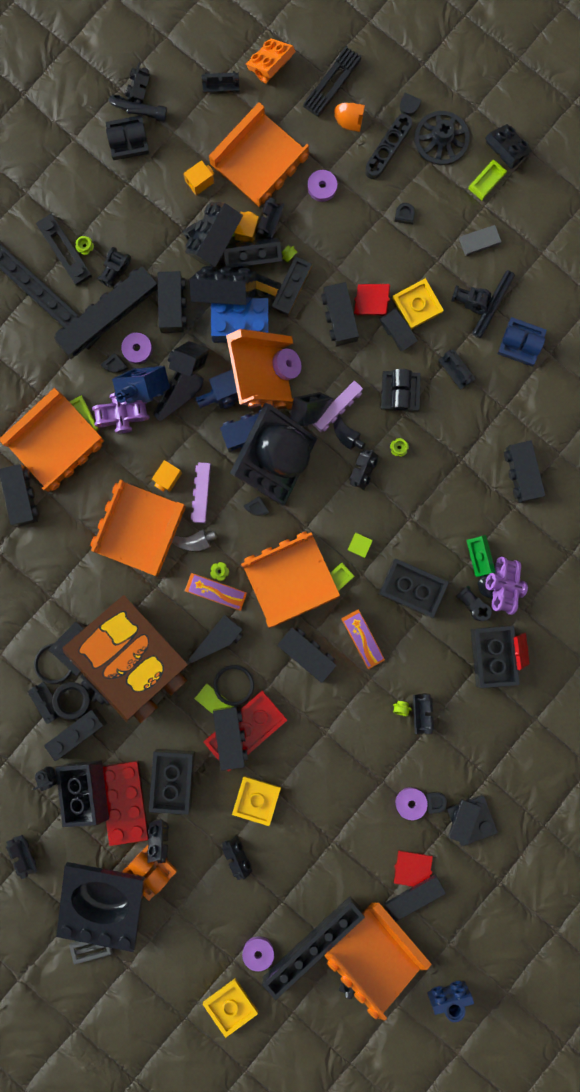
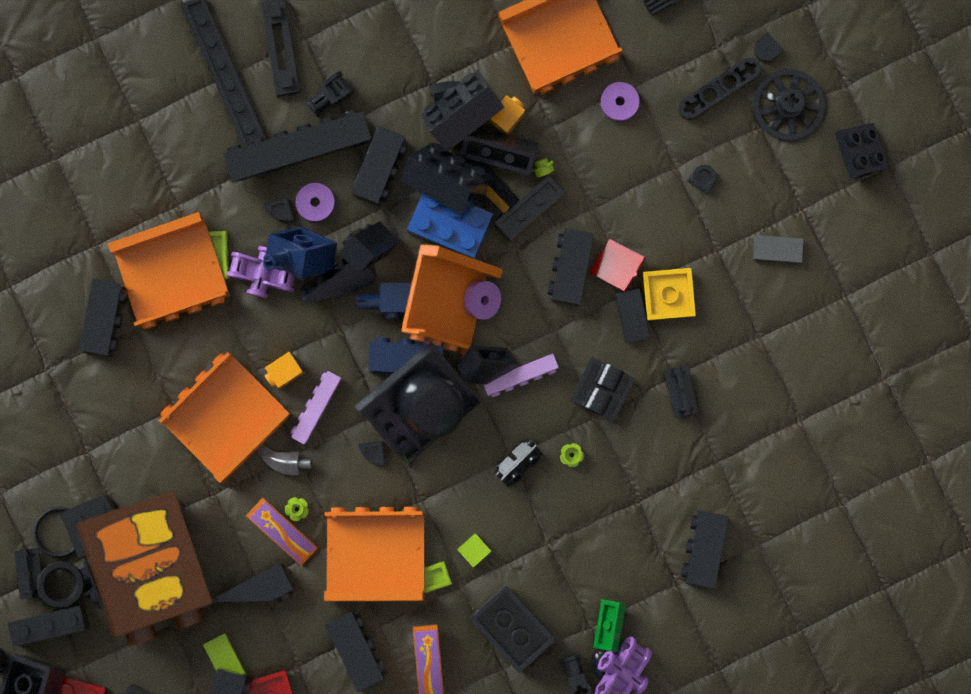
camera: 25 degrees right, 0 degrees up
lime plate [75,236,94,255] -> none
light orange brick [184,160,214,196] -> none
black tyre [214,665,254,706] -> none
black hinge [256,198,285,239] -> none
black bar [333,414,366,450] -> none
orange brick [334,103,365,132] -> none
black connector [451,285,491,314] -> none
lime tile [468,159,507,200] -> none
black axle [472,270,515,338] -> none
dark blue plate [497,317,547,367] -> none

